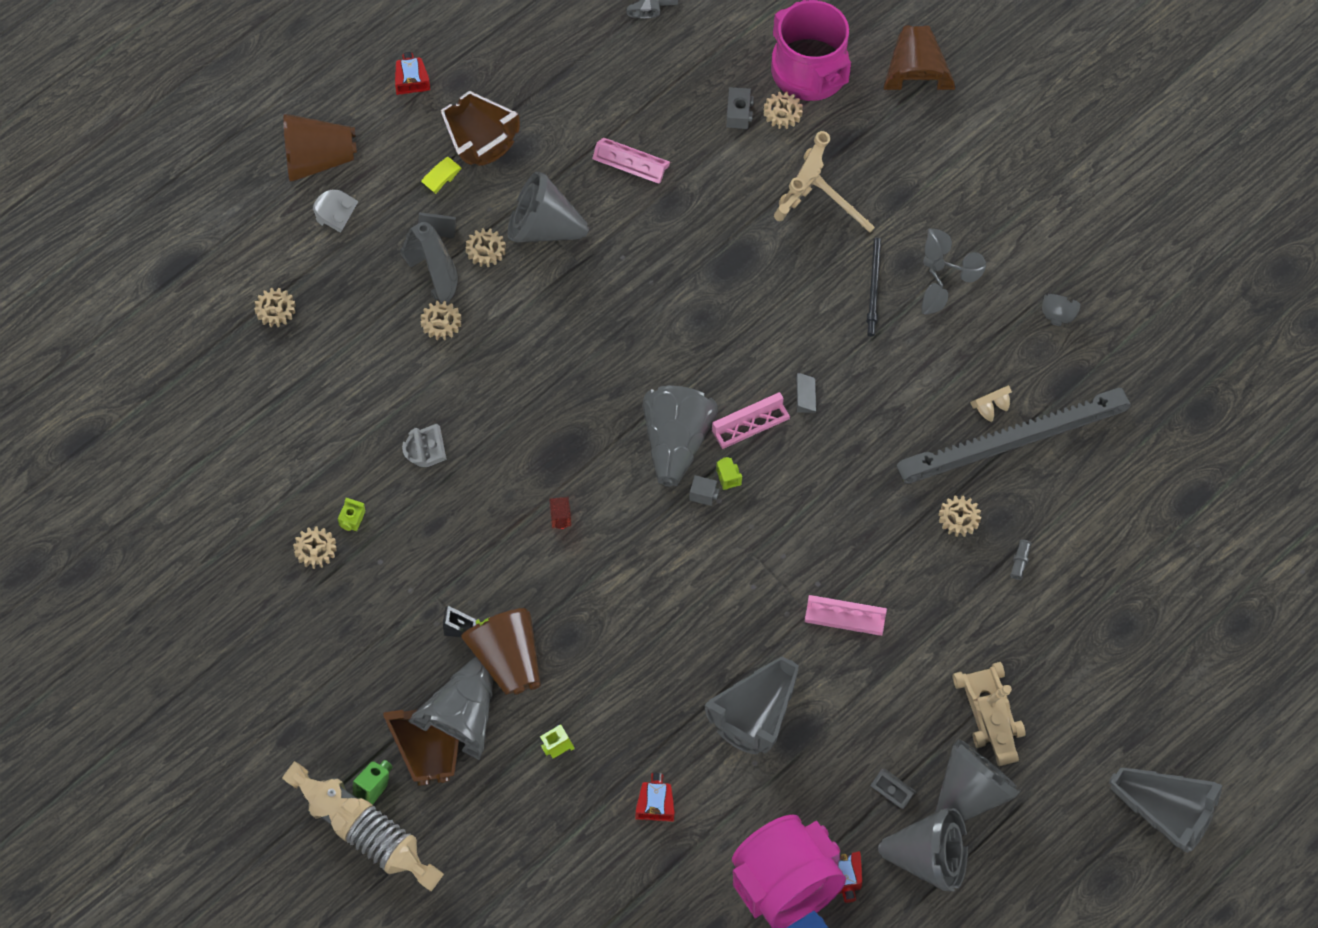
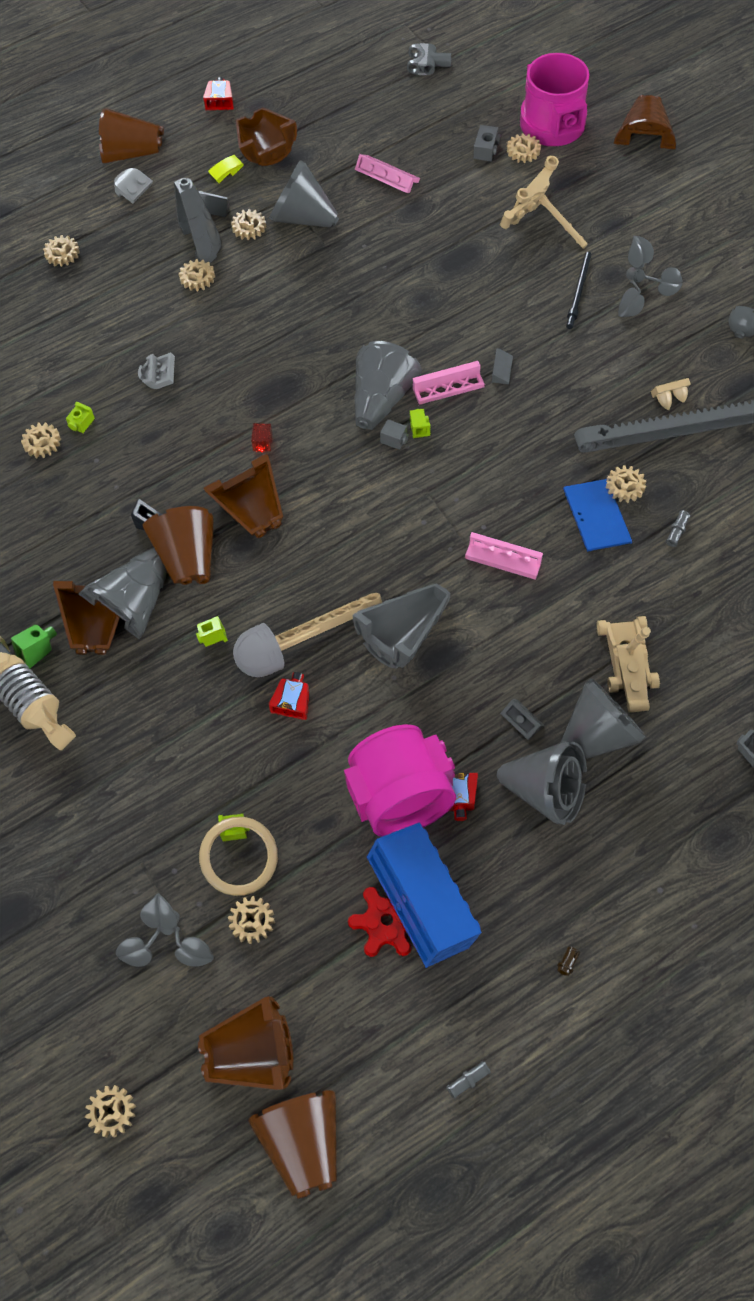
camera: 15 degrees right, 0 degrees up
none -> reddish brown cone [203,453,283,538]
none -> piece [233,593,382,677]
none -> blue container [563,479,632,551]

